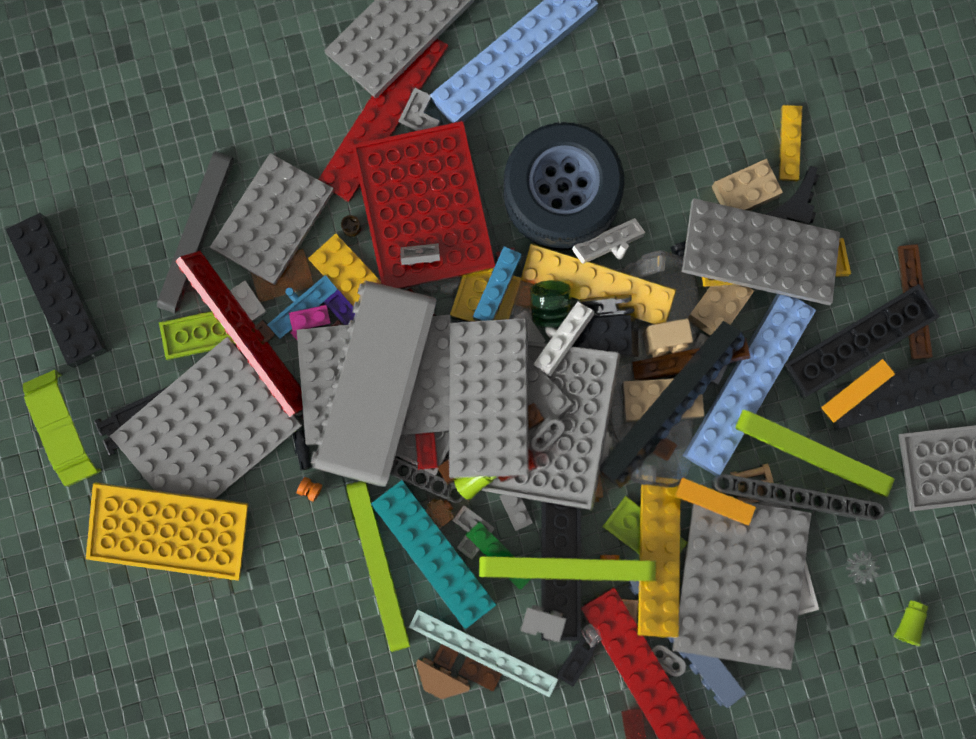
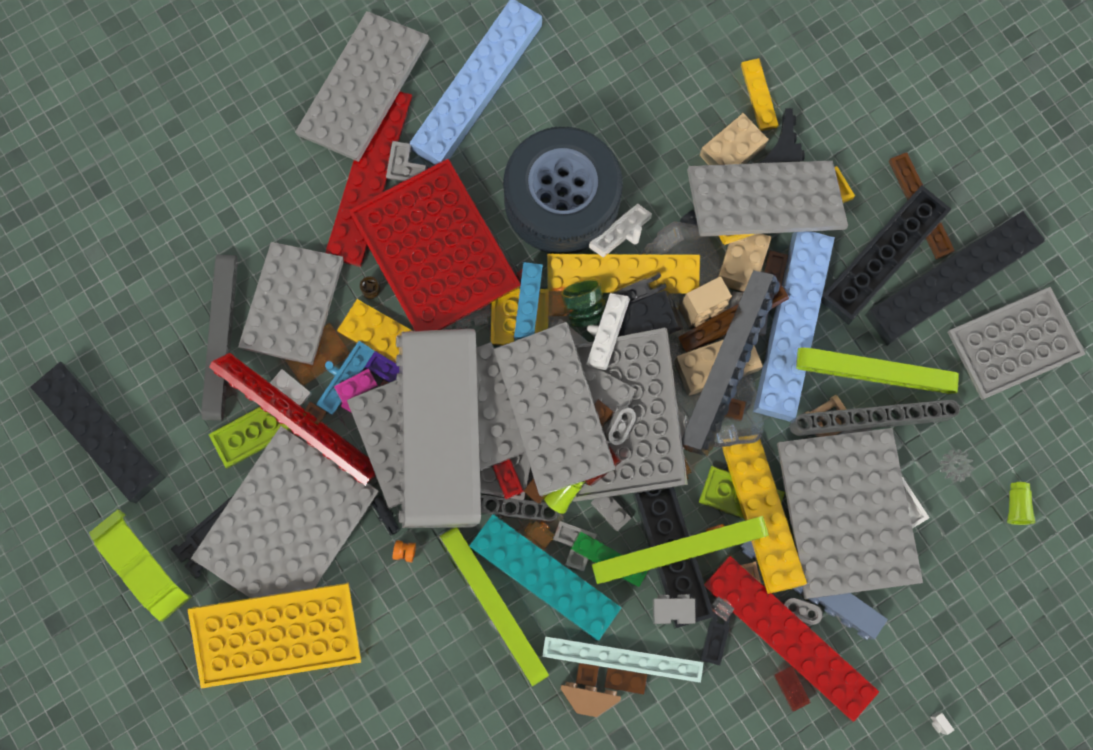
camera: 25 degrees left, 5 degrees down
light grey plate [400,244,440,265] -> none
light orange tile [675,478,756,526] -> none
light orange tile [821,359,895,422] -> none
none -> reddish brown plate [764,250,788,285]

